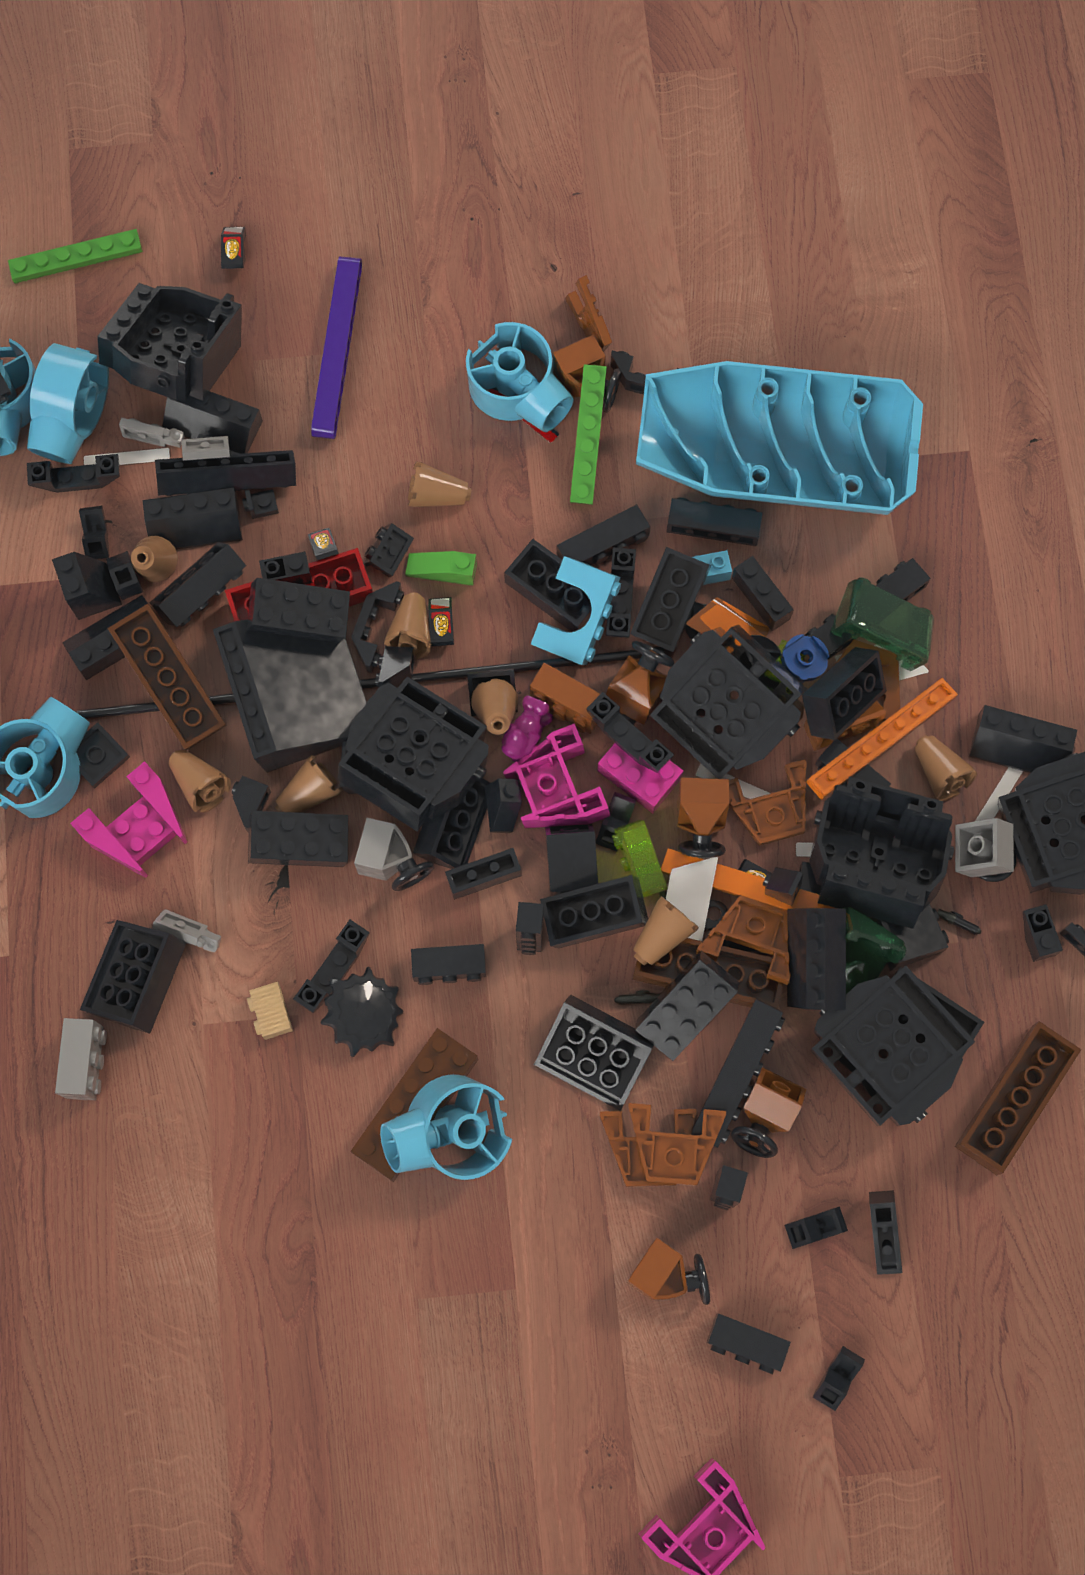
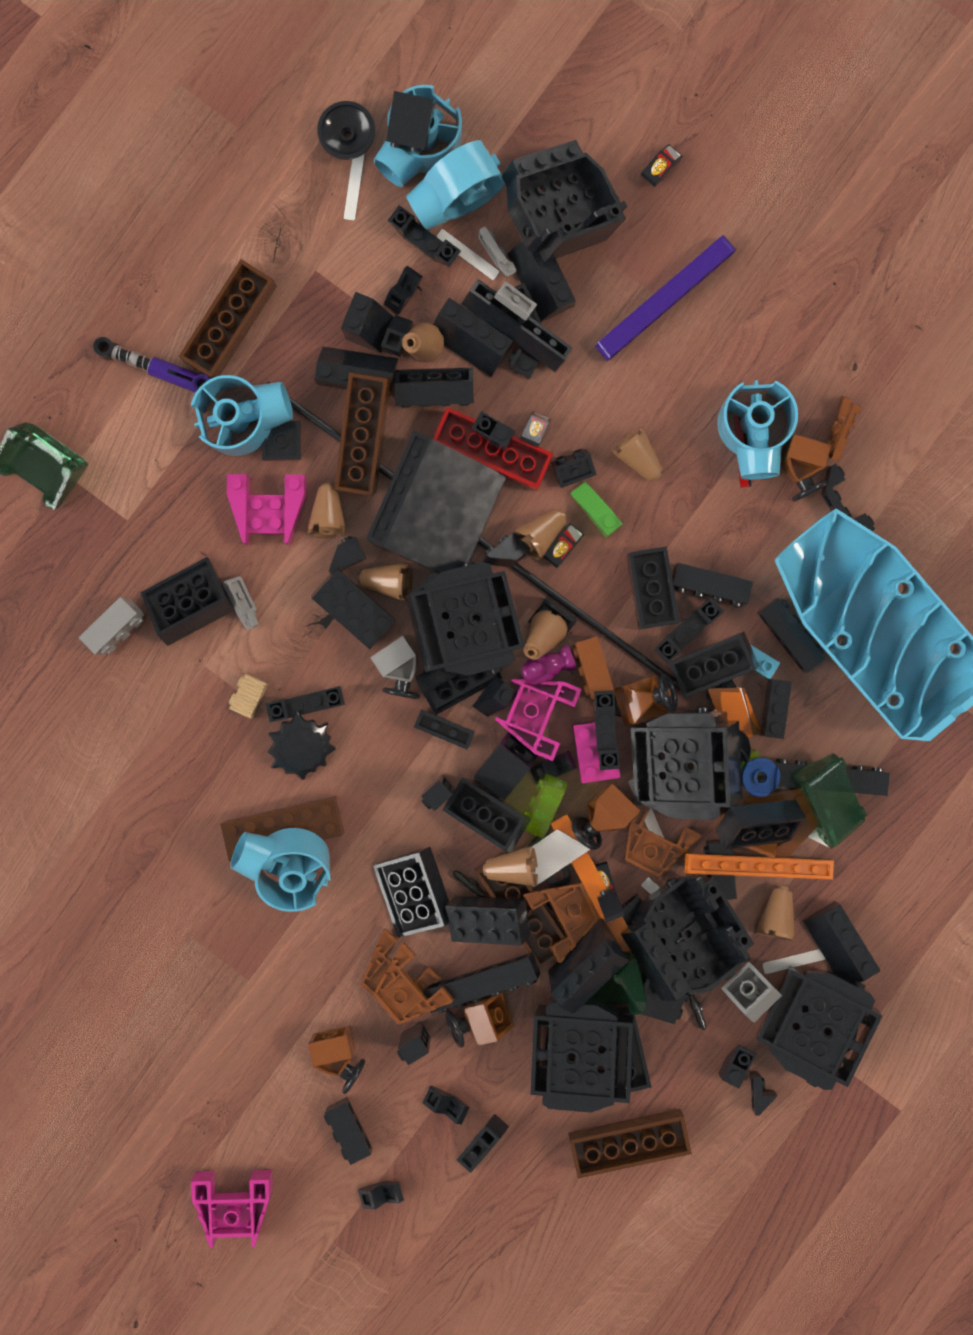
camera: 40 degrees right, 15 degrees up
bright green plate [8,229,143,283] -> none
black brick [247,578,350,643] -> none
black slope [351,581,404,673] -> none
black brick [411,944,486,985] -> none
medium azure arch [531,556,621,665] -> none
bright green plate [570,364,607,505] -> none

